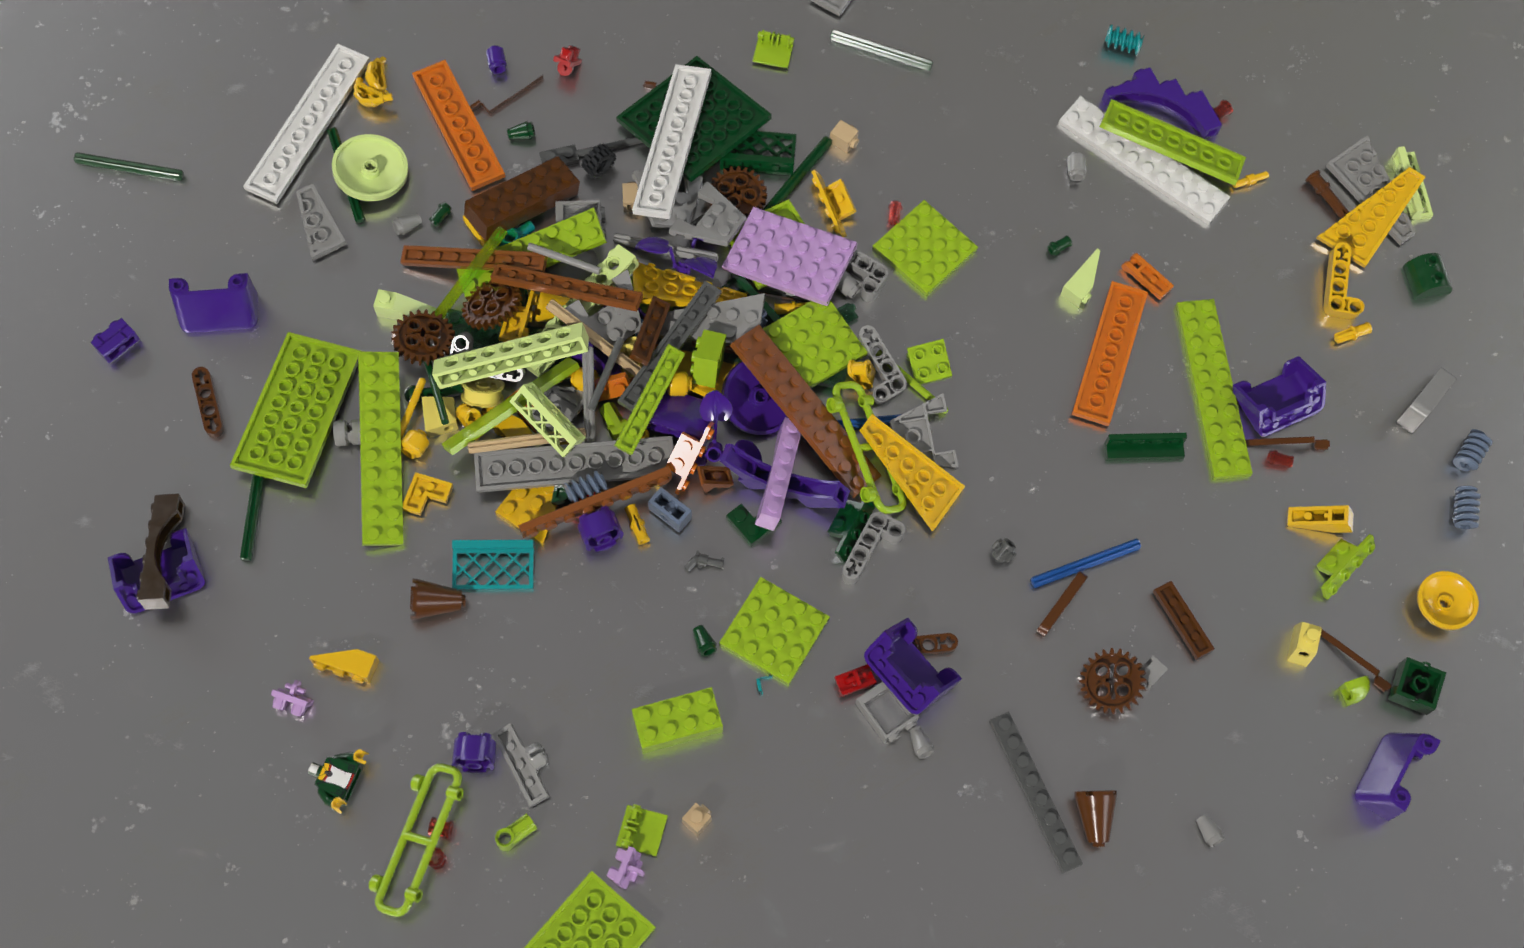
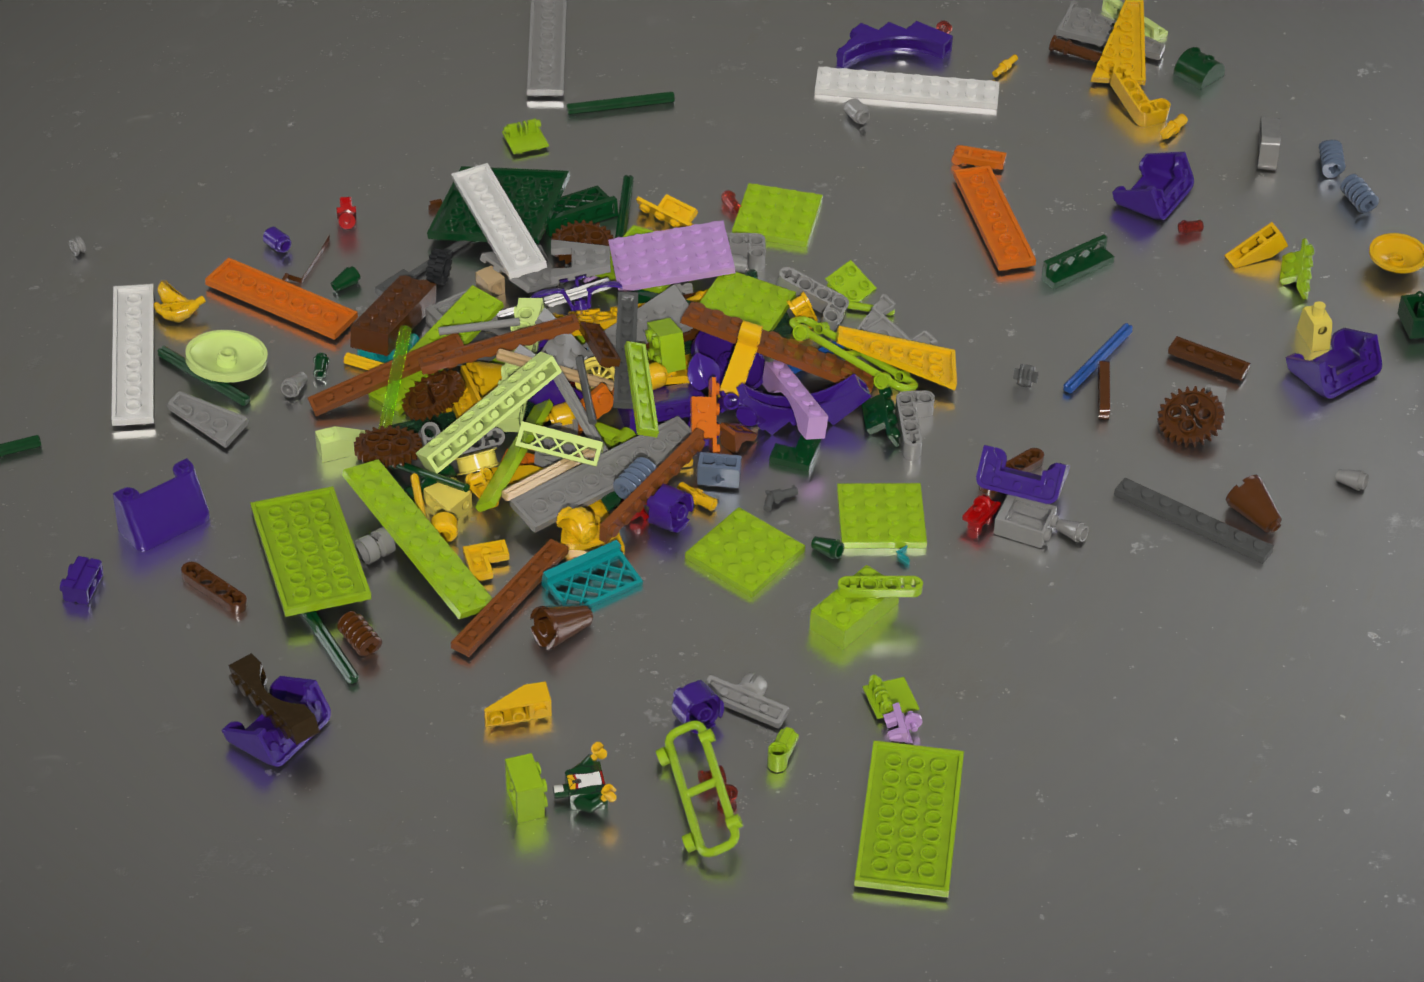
camera: 30 degrees left, 25 degrees down
lavender hips [271,680,314,717] -> none
tan brick [682,803,712,837] -> none
tan brick [830,120,859,153] -> none
dark green pin [1047,235,1072,256] -> none
yellowish green slope [1061,248,1100,308] -> none
lime plate [1099,99,1246,186] -> none
teal piece [1104,24,1144,55] -> none
lime plate [1175,299,1253,480] -> none
reddish brown piece [1245,436,1330,450] -> none
reddish brown piece [1321,629,1391,692] -> none
lime brick [1339,676,1370,706] -> none
none -> reddish brown piece [337,611,382,656]
none -> dark orange plate [451,539,568,657]
none -> lime brick [505,753,548,823]
none -> yellow hair [556,506,598,544]
none -> lime plate [685,507,805,598]
none -> yellow beam [718,320,763,398]
none -> lime beam [837,576,923,598]
none -> dark purple windscreen [1285,328,1382,399]

